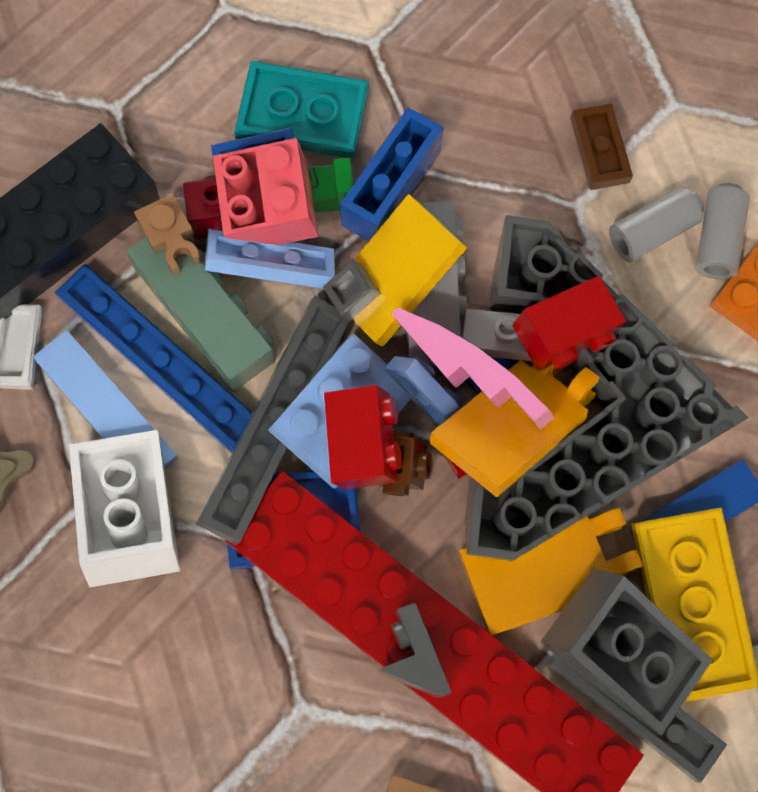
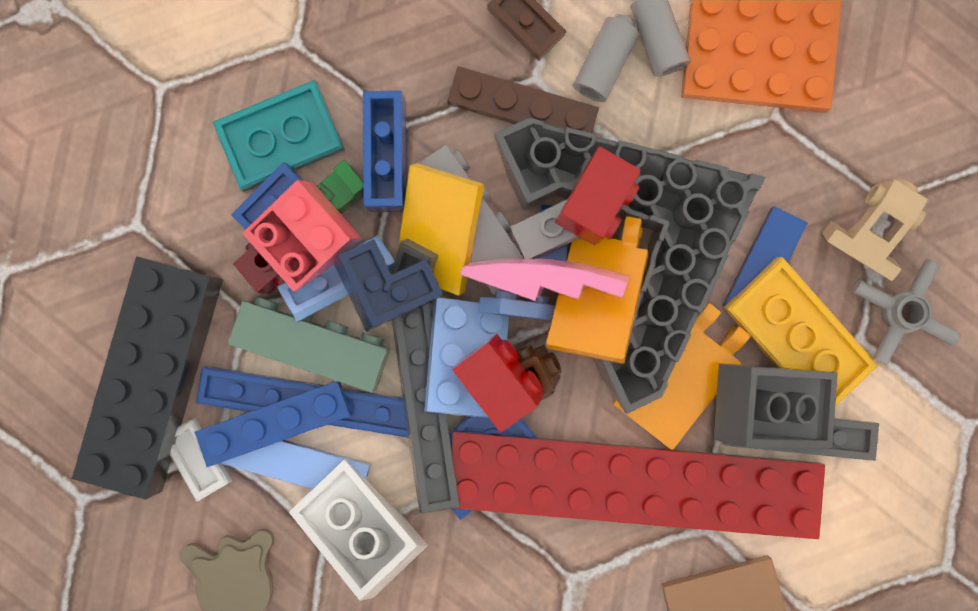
camera: 25 degrees left, 15 degrees up
medium nougat plate [134,193,200,275] -> none
dark grey slope [378,603,452,698] -> none
none -> blue plate [195,381,352,467]
none -> dark blue panel [334,239,443,332]
none -> reddish brown plate [447,66,599,133]

